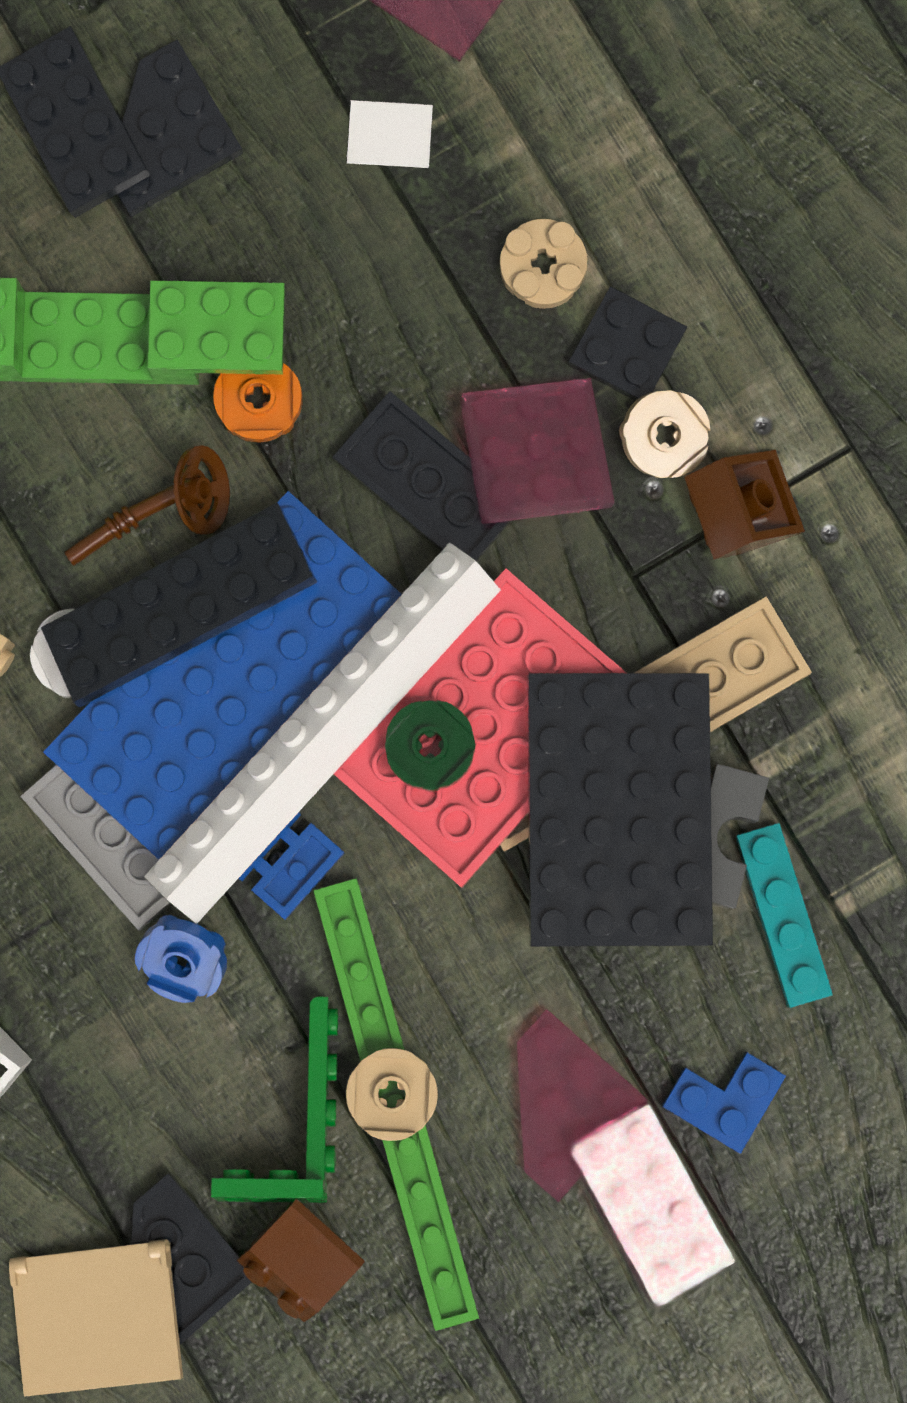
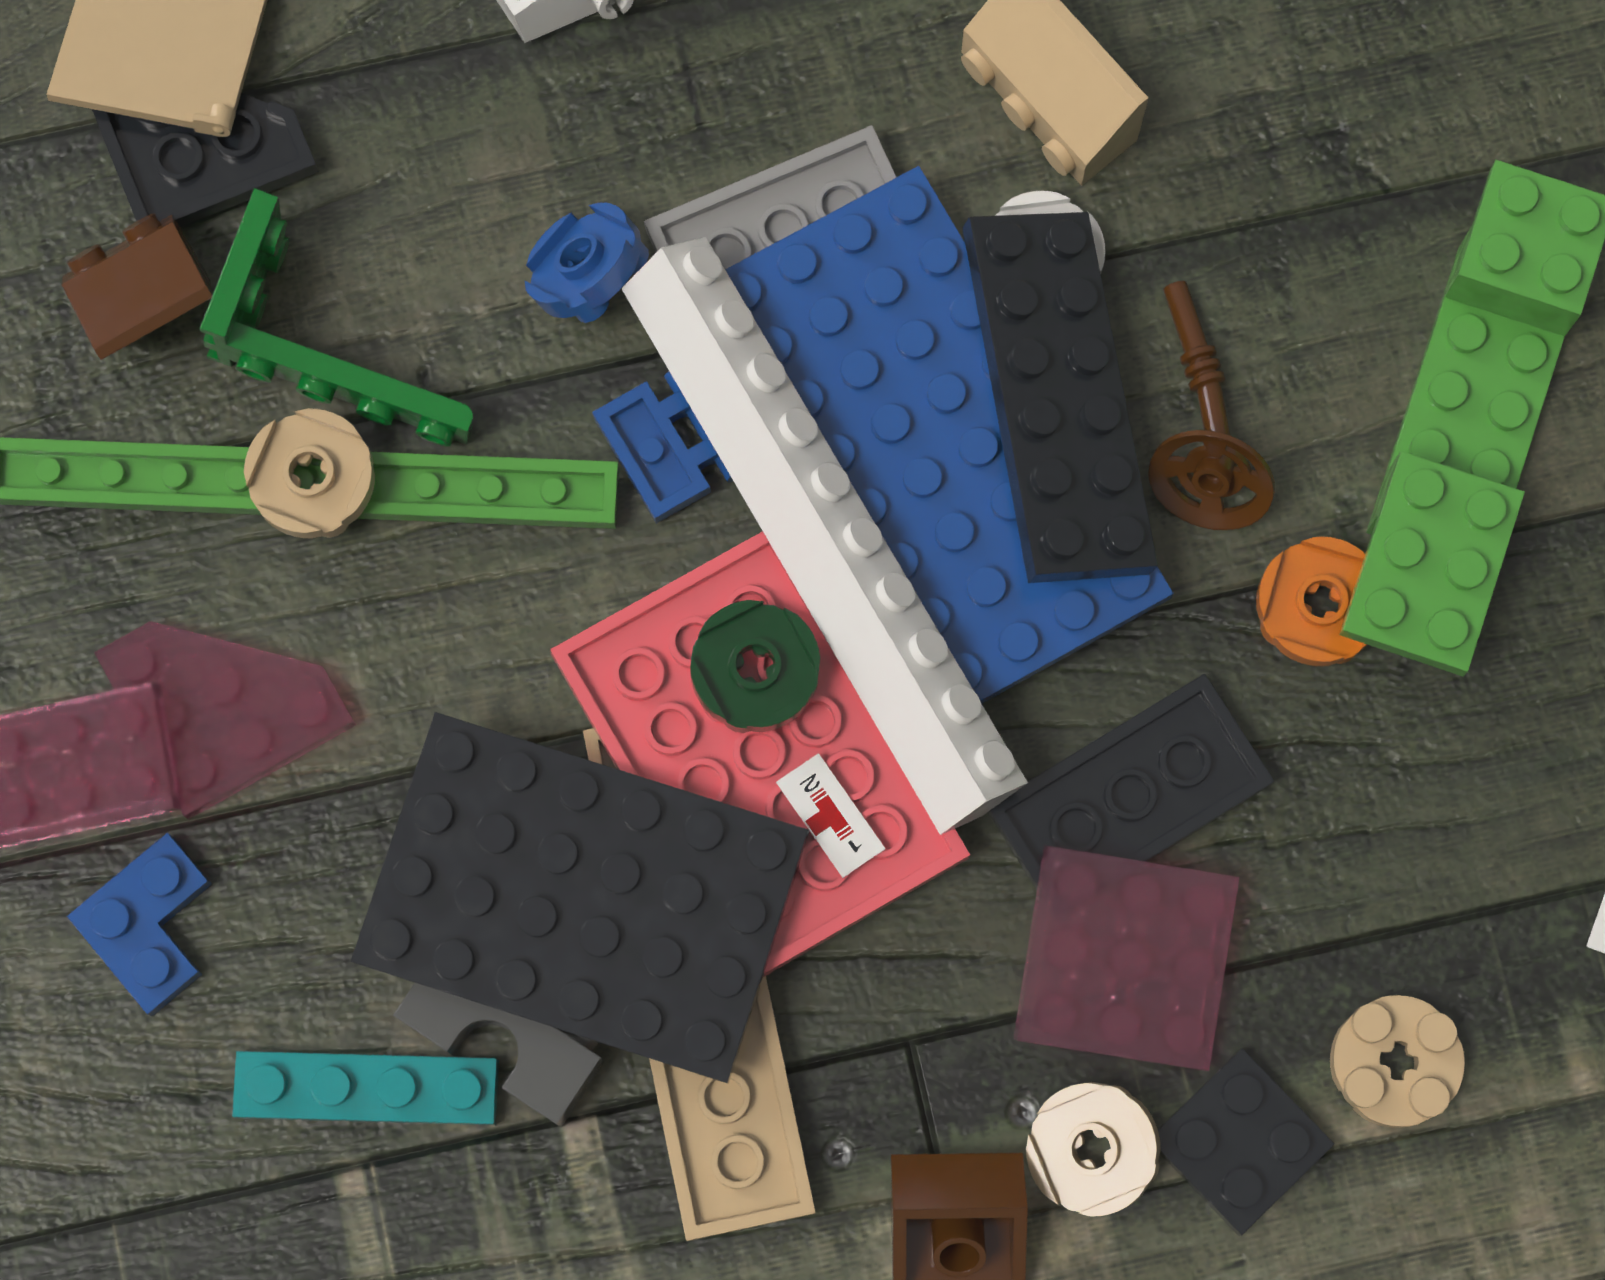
camera: 110 degrees right, 5 degrees down
none -> white sticker [776,753,886,878]

